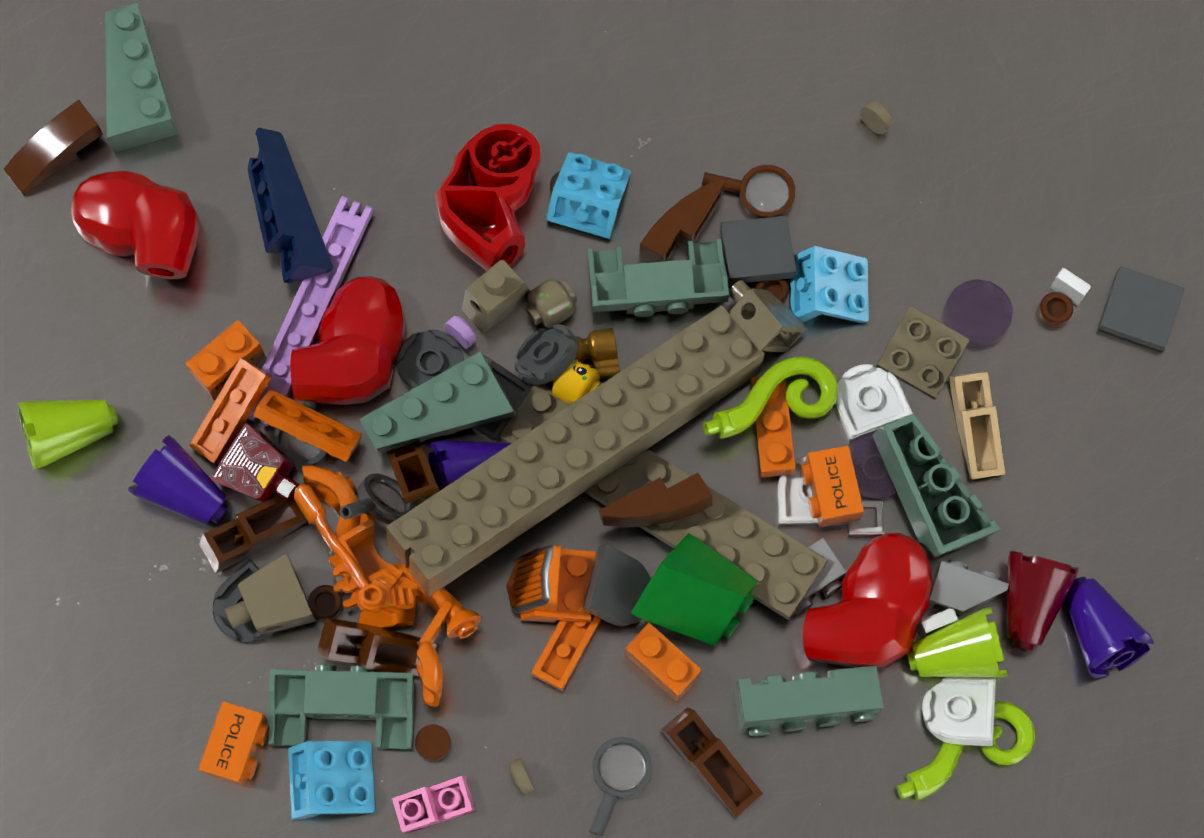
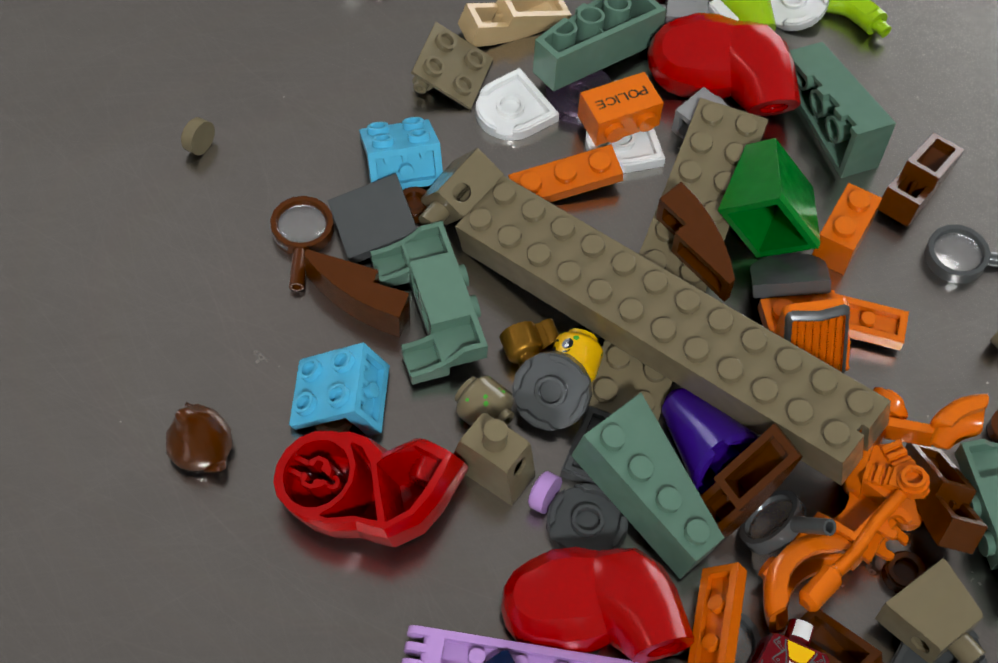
camera: 105 degrees left, 15 degrees down
lime plant [703,357,838,439] -> none
clear purple tile [944,279,1013,347] -> none
none -> reddish brown hat [166,402,233,473]

